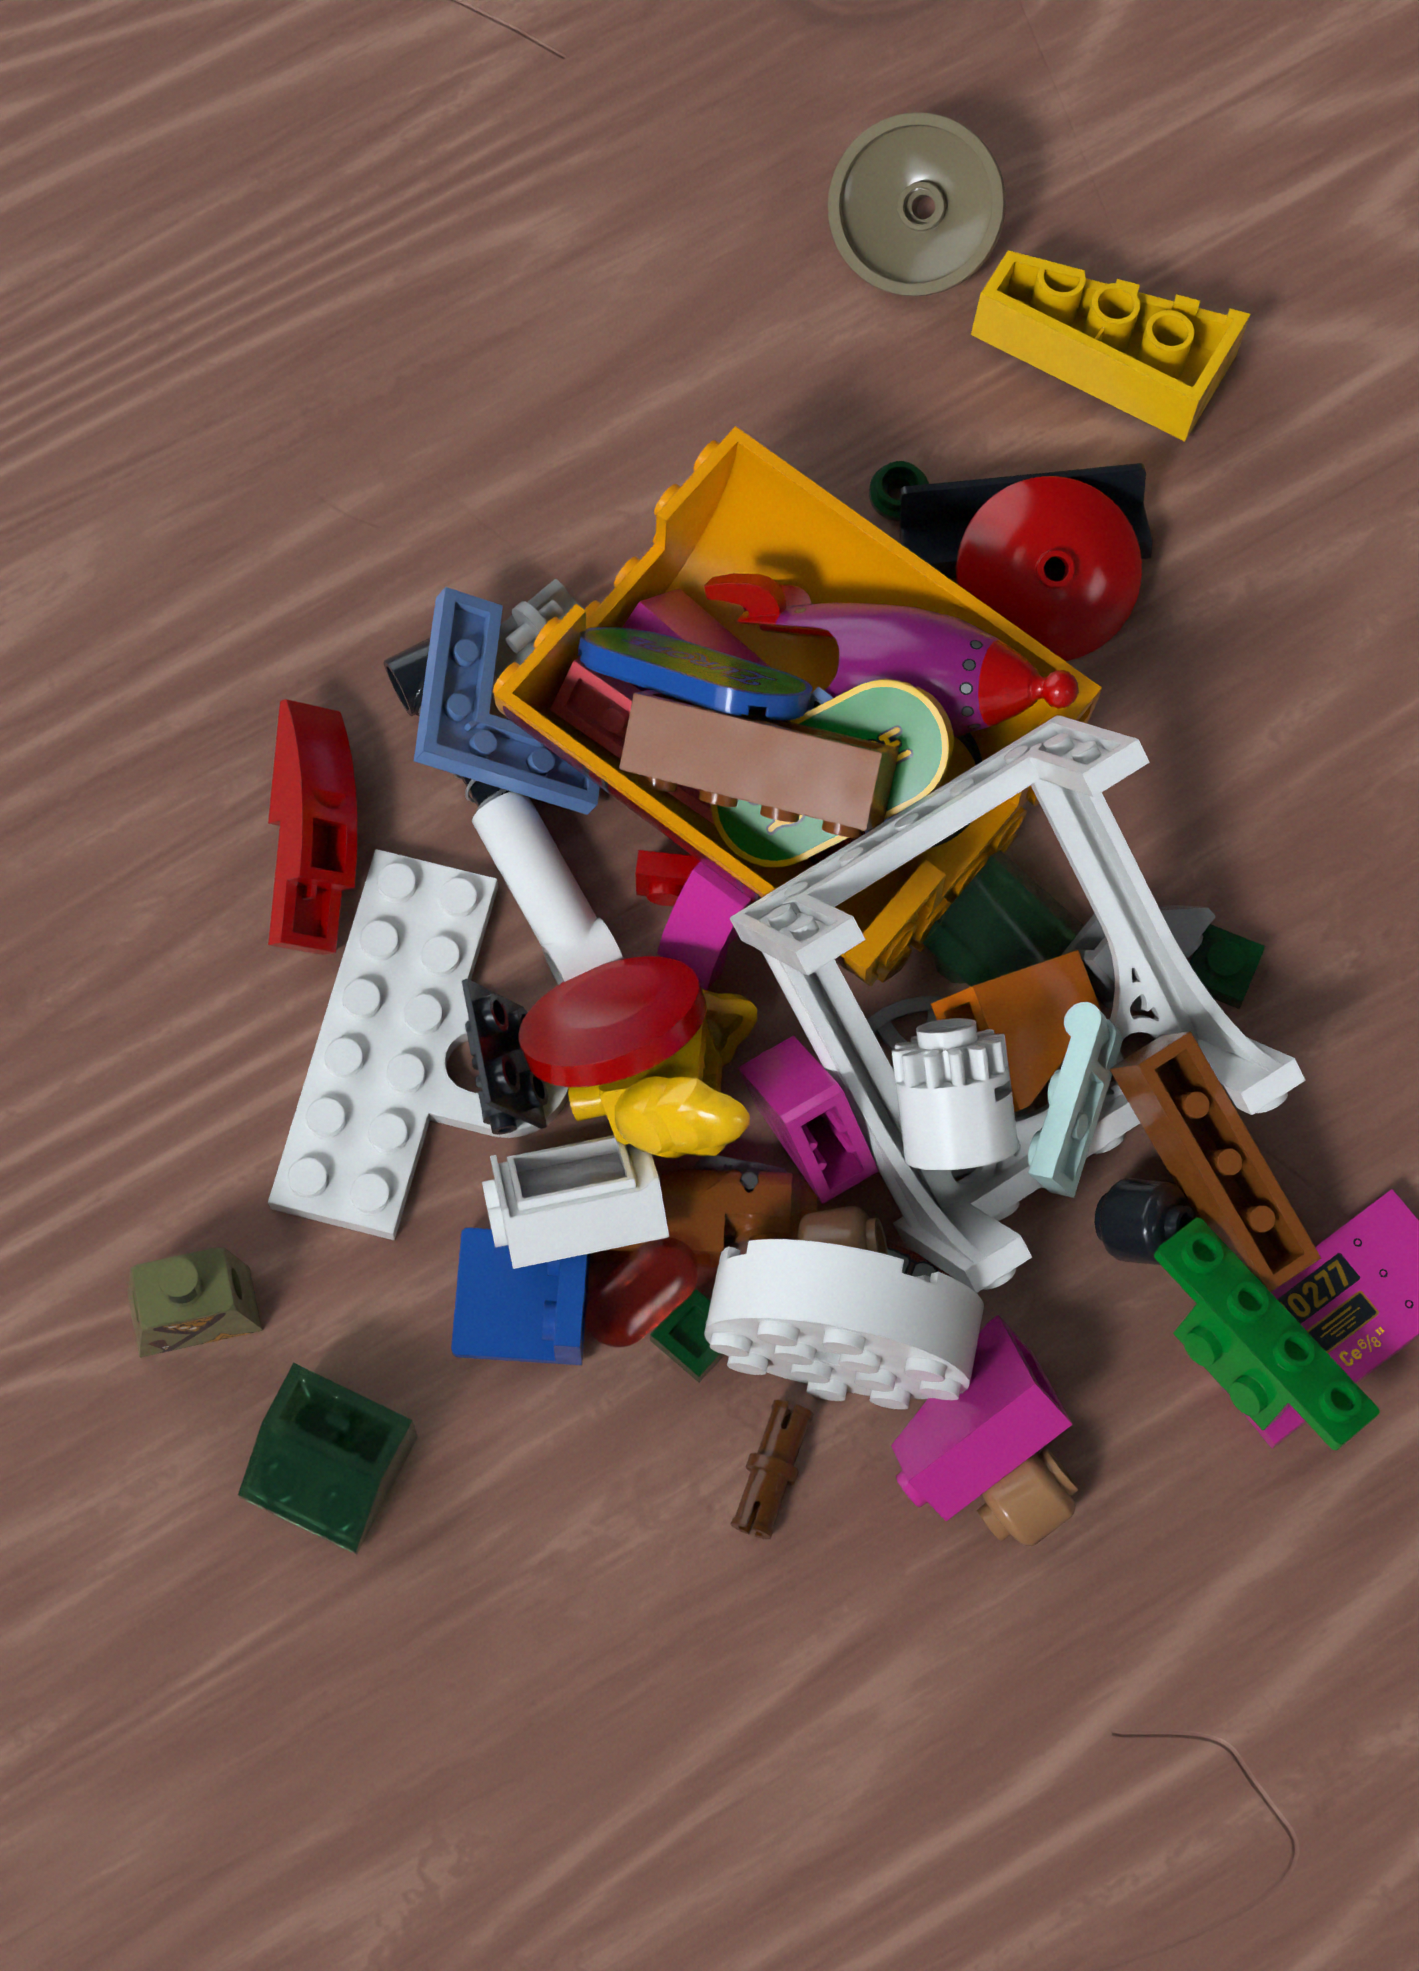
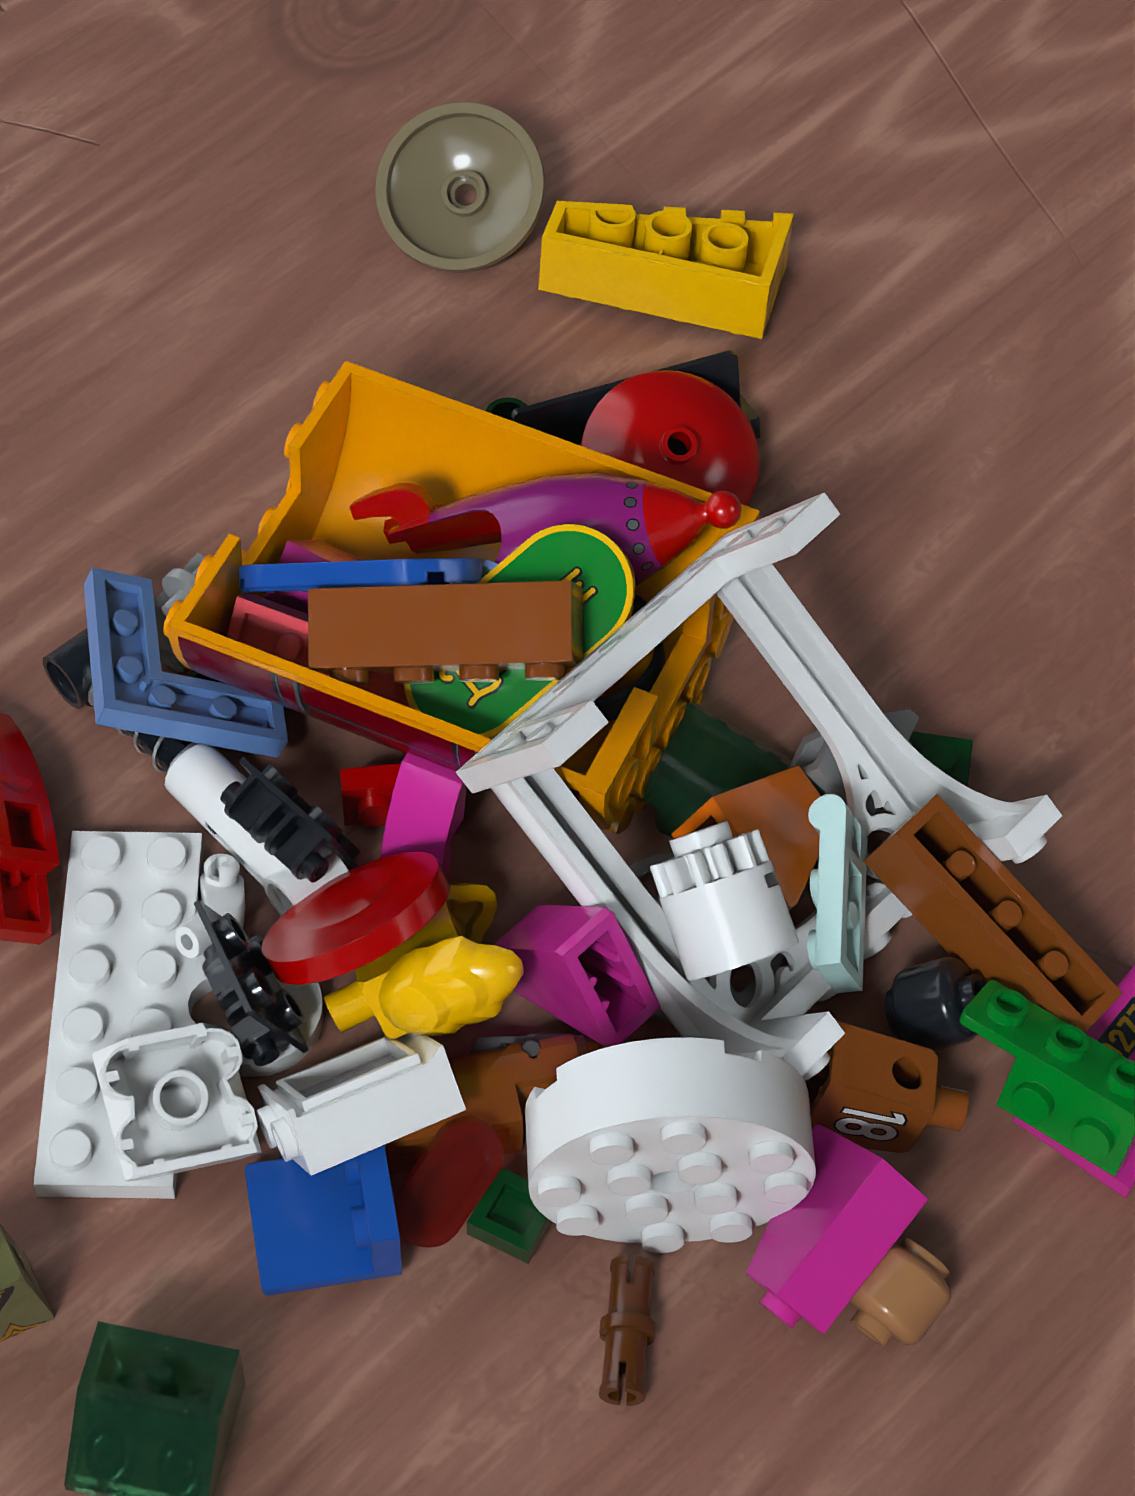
camera: 15 degrees left, 15 degrees down
none -> white slope [92,1023,262,1182]
none -> white arm [175,854,245,958]
none -> black hinge [220,757,361,883]
none -> dark orange torso [805,1021,969,1153]

